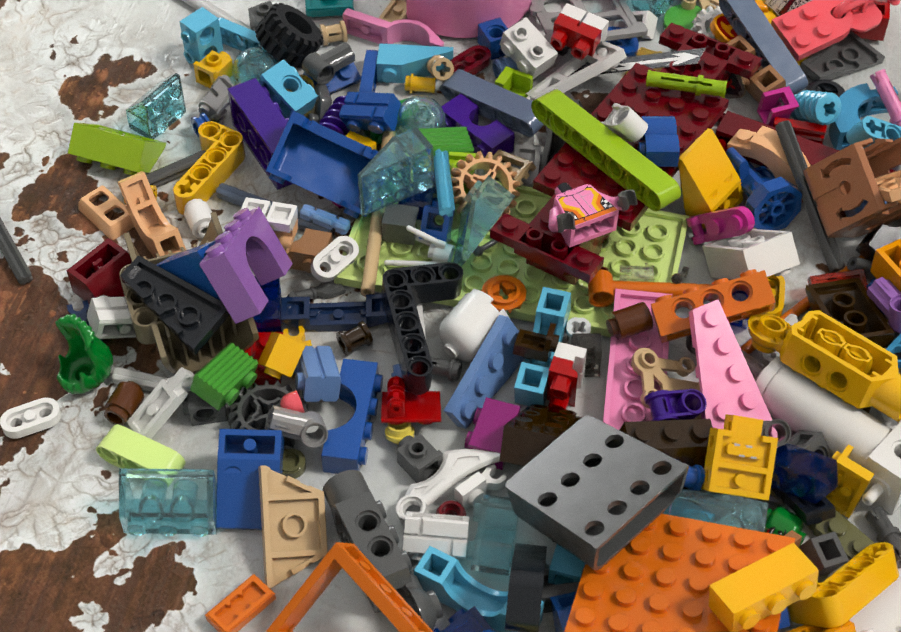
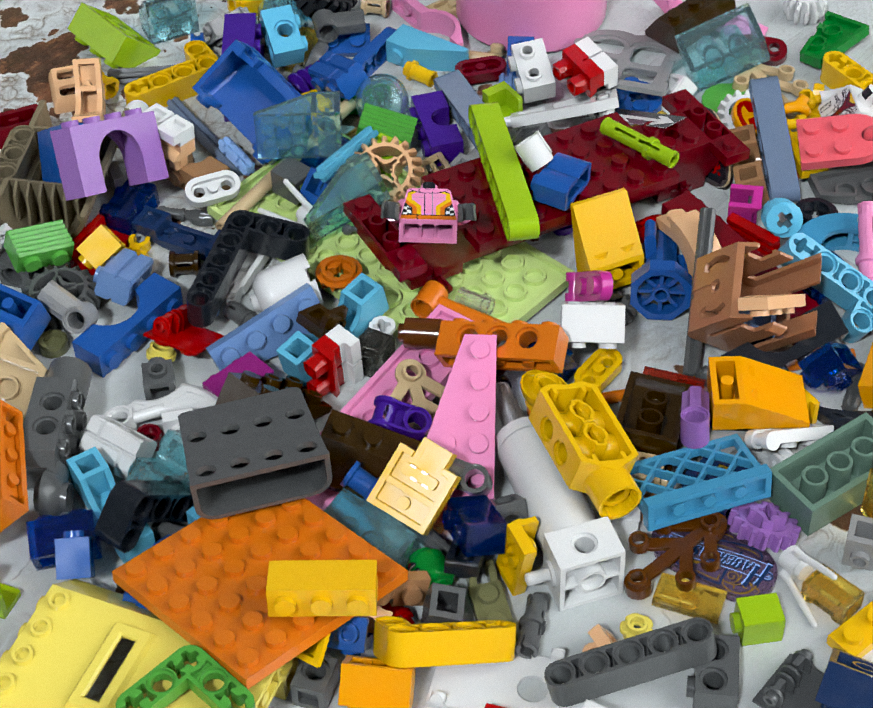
camera: 30 degrees right, 5 degrees down
black wing [120,255,230,355] -> none
coral hinge [280,390,305,413] -> none
tan bush [427,55,454,80] -> none
clear smoke hinge [671,266,689,284] -> none
none -> tan arm [469,43,505,59]

